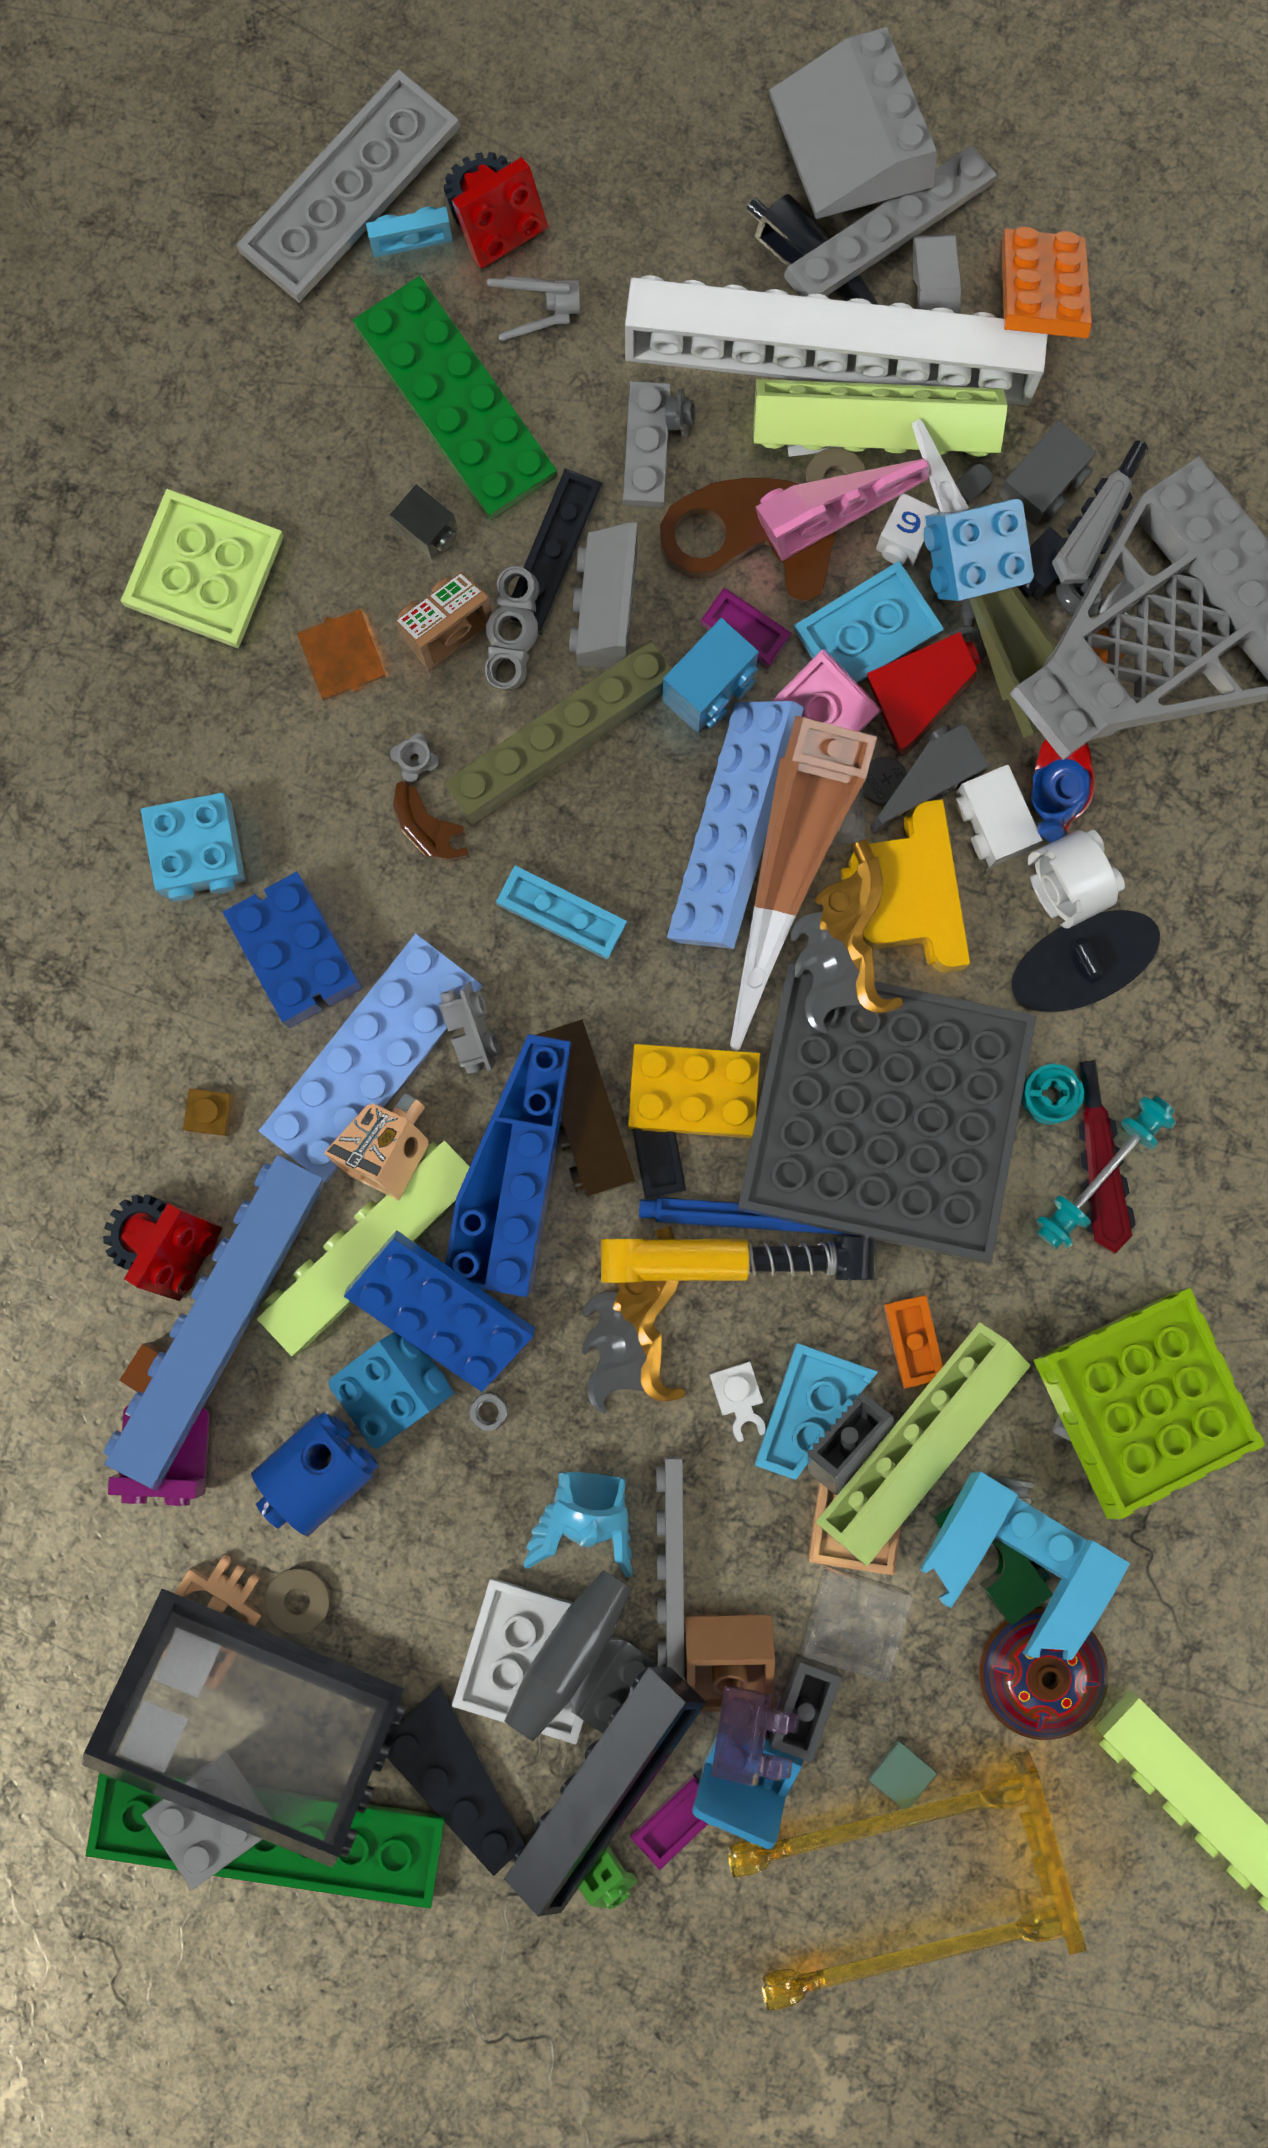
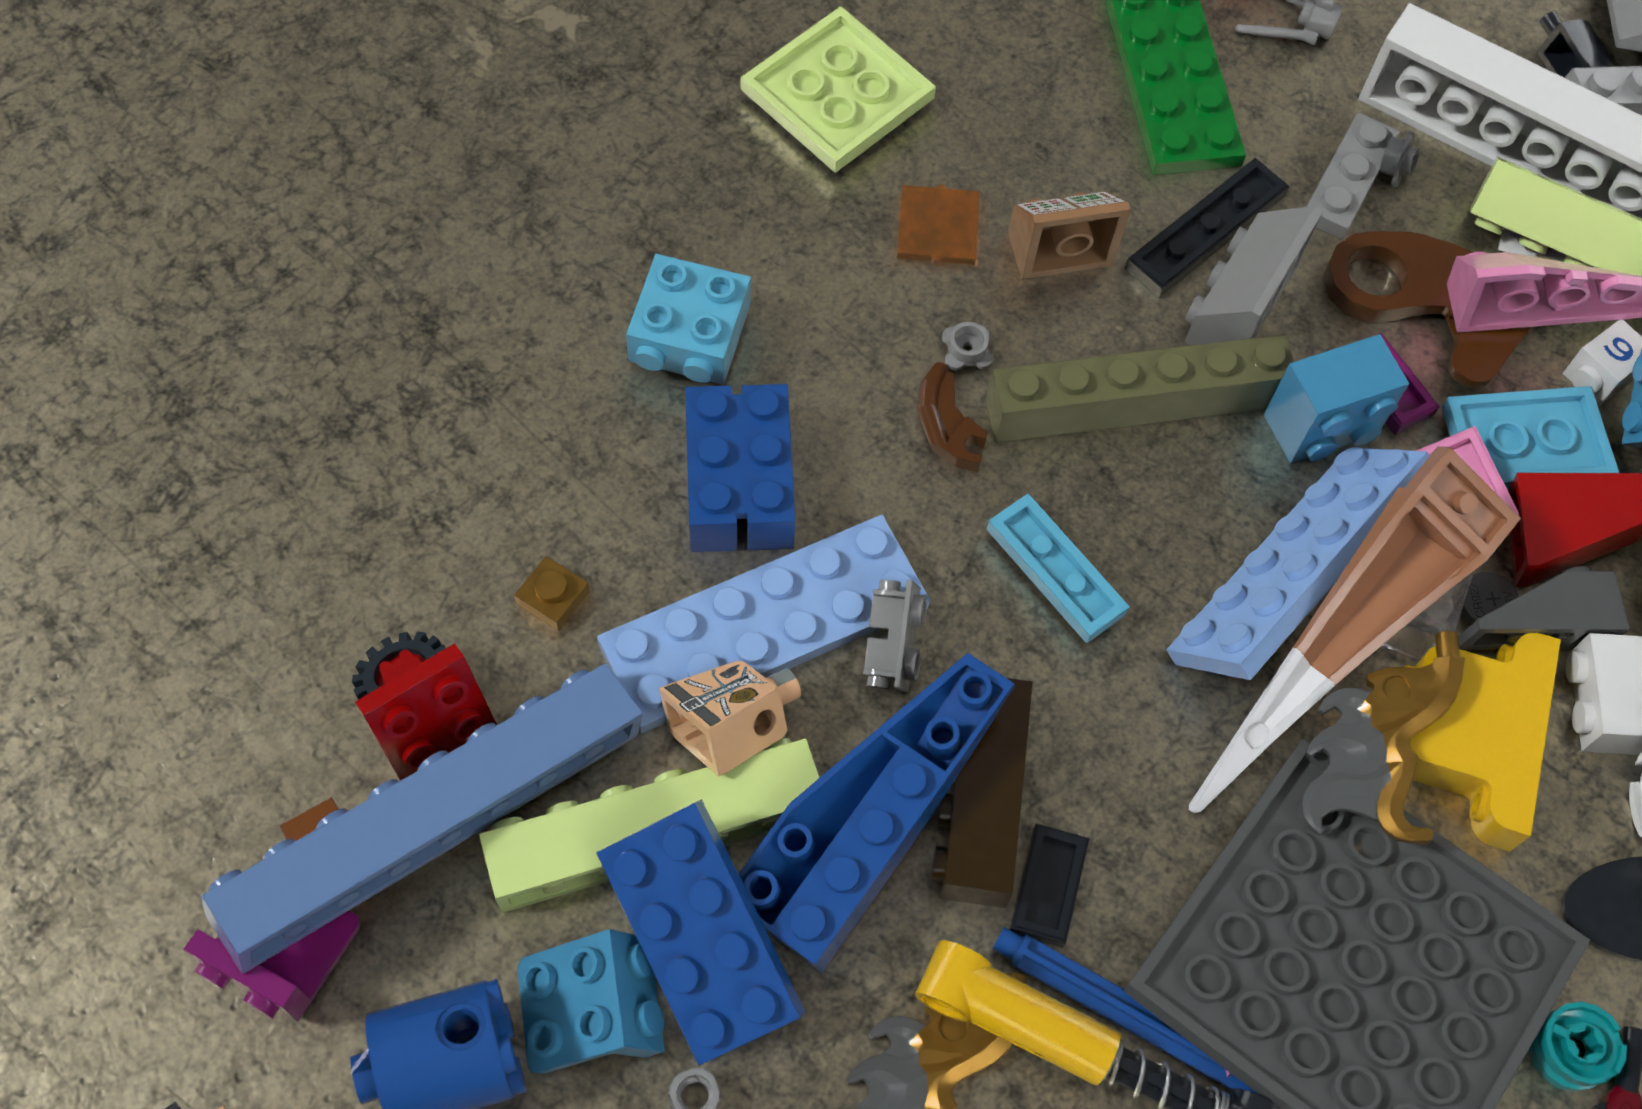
camera: 20 degrees right, 20 degrees down
pearl dark grey brick [390,484,458,560] -> none
light grey piece [485,566,539,691] -> none
yellow plate [628,1044,760,1139] -> none

